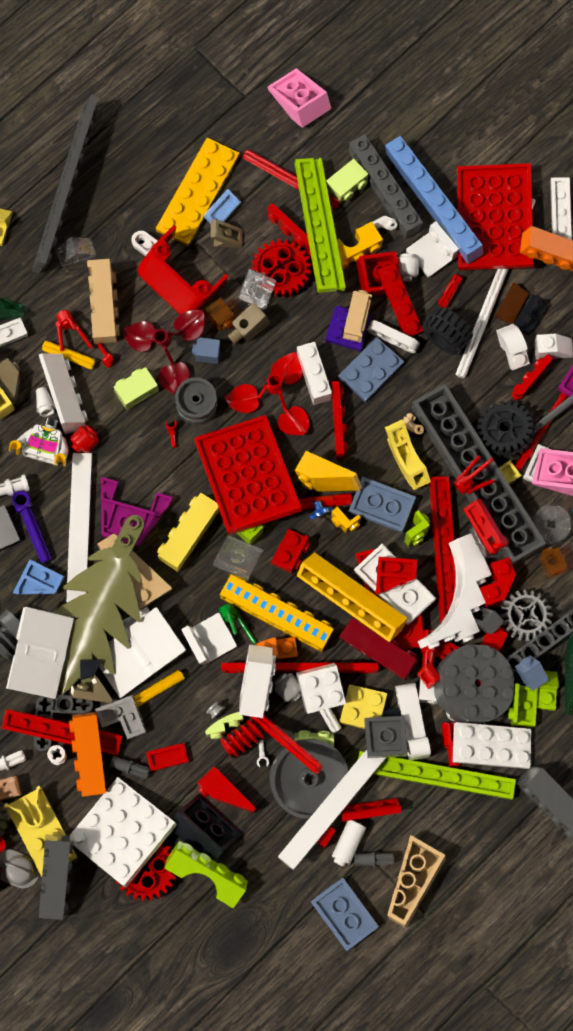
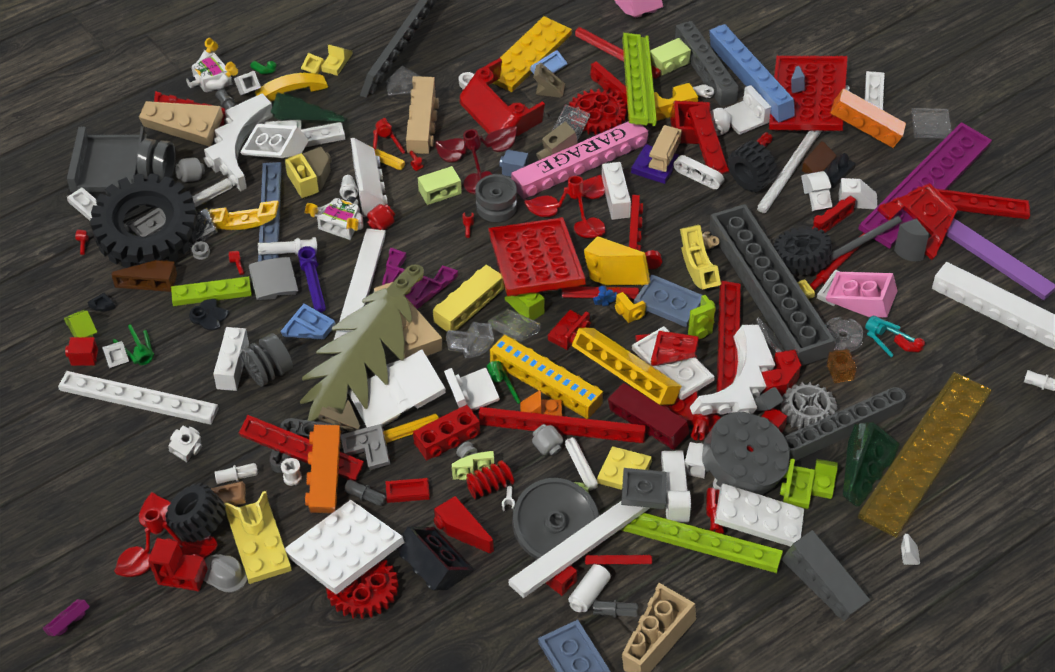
camera: 10 degrees right, 25 degrees down
white piece [6,607,74,699] -> none
dark grey wedge [39,834,74,920] -> none
black tile [80,659,100,680] -> none
lime arch [164,841,248,908] -> none
clear orange brick [206,298,235,331] -> none
white brick [239,644,276,718] -> none
red axle [249,714,323,774] -> none
white brick [296,663,346,714] -> none
sand blue plate [338,337,404,403] -> none
red tile [417,663,440,689] -> none
red plant [454,455,494,495] -> none
red plate [463,498,508,555] -> none
sand blue brick [515,656,549,691] -> none
none -> red brick [413,405,480,461]
none -> clear brick [446,322,494,358]
none -> bright pink brick [511,121,648,199]
none -> red tile [645,250,662,269]
none -> sand blue slope [791,66,805,93]

